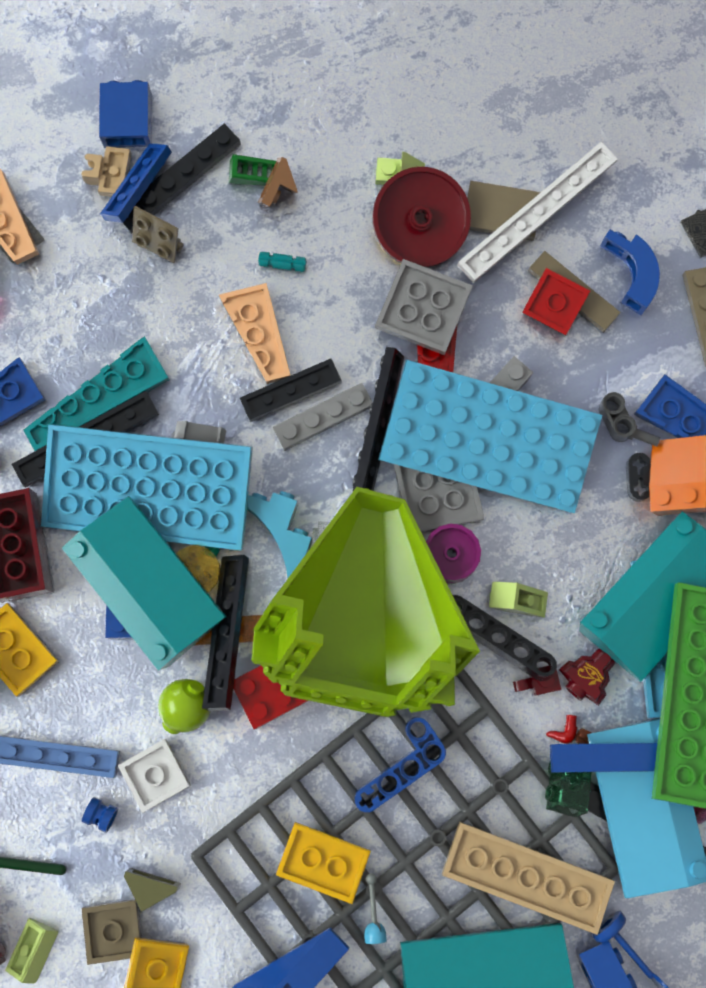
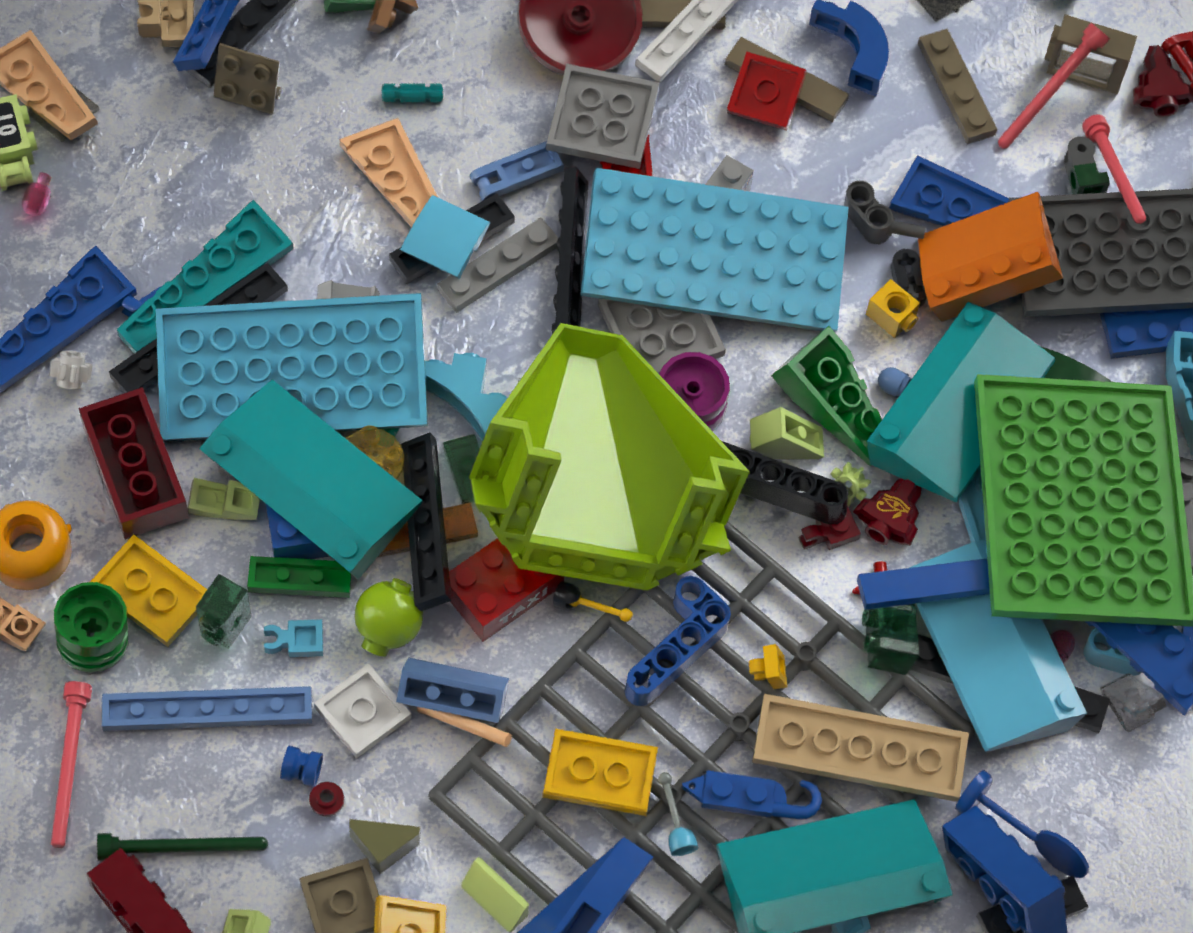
camera: 15 degrees left, 15 degrees down
none -> blue hand [122,286,161,317]
none -> yellowish green slope [187,478,260,520]
none -> clear green brick [196,574,252,649]
none -> green plate [247,556,352,598]
none -> medium azure plate [264,619,323,657]
none -> dark red plate [309,782,344,817]
none -> medium blue brick [396,657,509,723]
none -> medium azure slope [400,195,490,279]
none -> light nougat bar [417,707,512,747]
none -> clear green plate [443,434,480,505]
none -> yellowish green slope [461,858,529,932]
none -> medium blue plate [469,141,564,201]
none -> hinge [553,581,633,622]
none -> blue plate [681,770,822,820]
none -> yellow tile [749,644,787,690]
none -> green wedge [771,326,882,466]
none -> yellowish green gear [830,462,871,506]
none -> yellow brick [866,279,920,338]
none -> medium blue cylinder [878,367,912,398]

